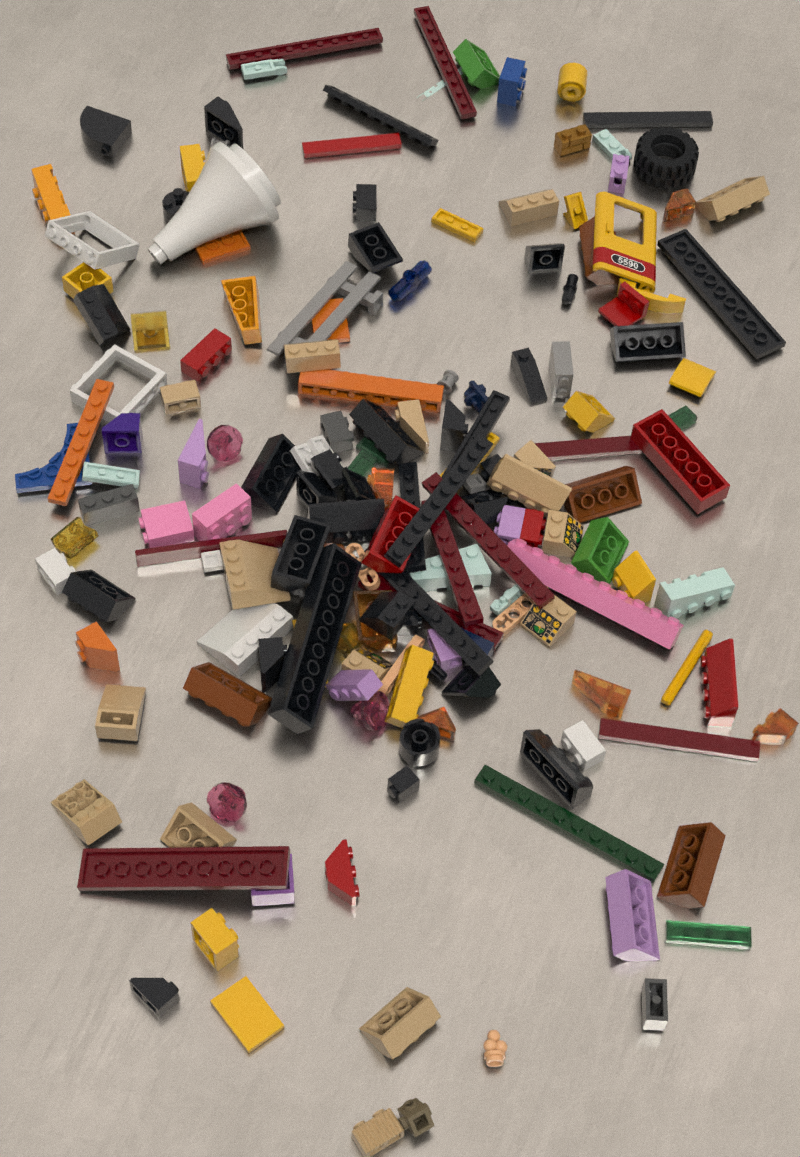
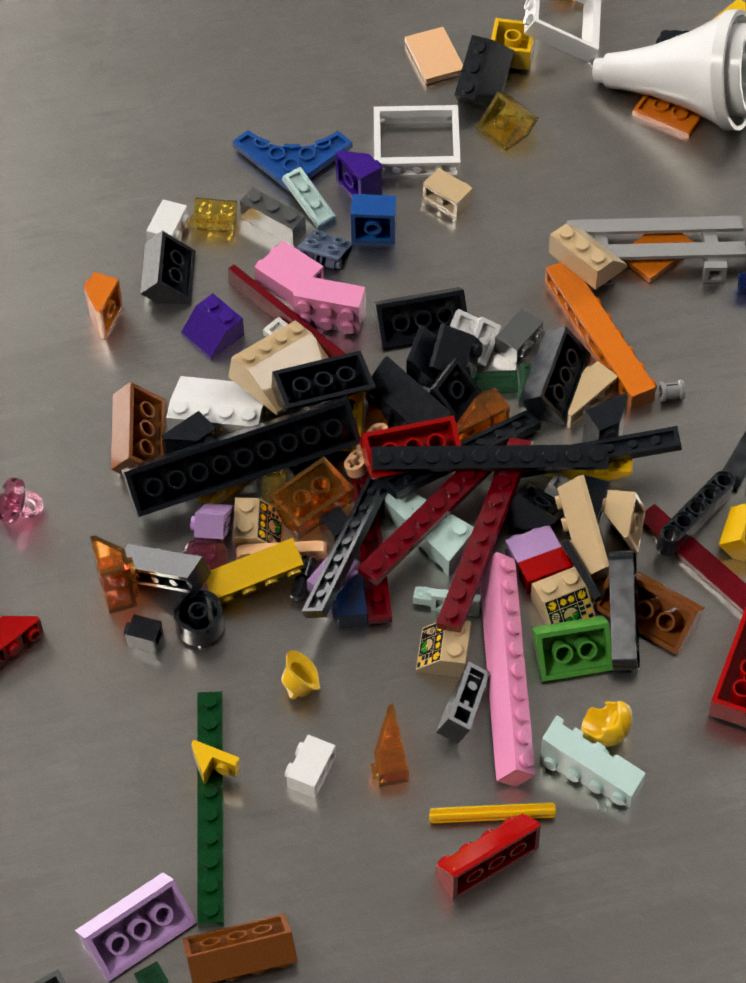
camera: 60 degrees right, 0 degrees up
orange plate [47,379,115,506] -> none
tan slope [95,684,146,741] -> none
lavender slope [178,419,209,489] -> none
red brick [180,328,232,382] -> none
clear pink tile [207,425,243,462] -> none
light orange wedge [221,276,262,345] -> none
black slope [359,591,415,640] -> none
clear orange slope [417,707,456,742] -> none
black slope [441,666,501,698] -> none
dark blue hips [464,380,489,413] -> none
light nougat beam [492,586,548,636] -> none
black slope [520,729,593,809] -> none
dark red tile [598,718,760,762] -> none
yellow slope [612,550,656,603] -> none
clear orange slope [752,708,799,745] -> none
none -> clear orange slope [90,535,140,614]
none -> brick [113,544,211,594]
none -> dark purple slope [181,293,245,359]
none -> yellow slope [191,740,241,784]
none -> yellow piece [281,650,320,699]
none -> sand blue hinge [297,231,353,270]
none -> blue brick [351,194,396,244]
none -> light nougat tile [405,27,463,84]
none -> black slope [436,661,490,744]
none -> black bar [561,539,604,602]
none -> yellow piece [580,700,632,747]
none -> beam [609,550,640,671]
none -> black beam [656,471,735,557]

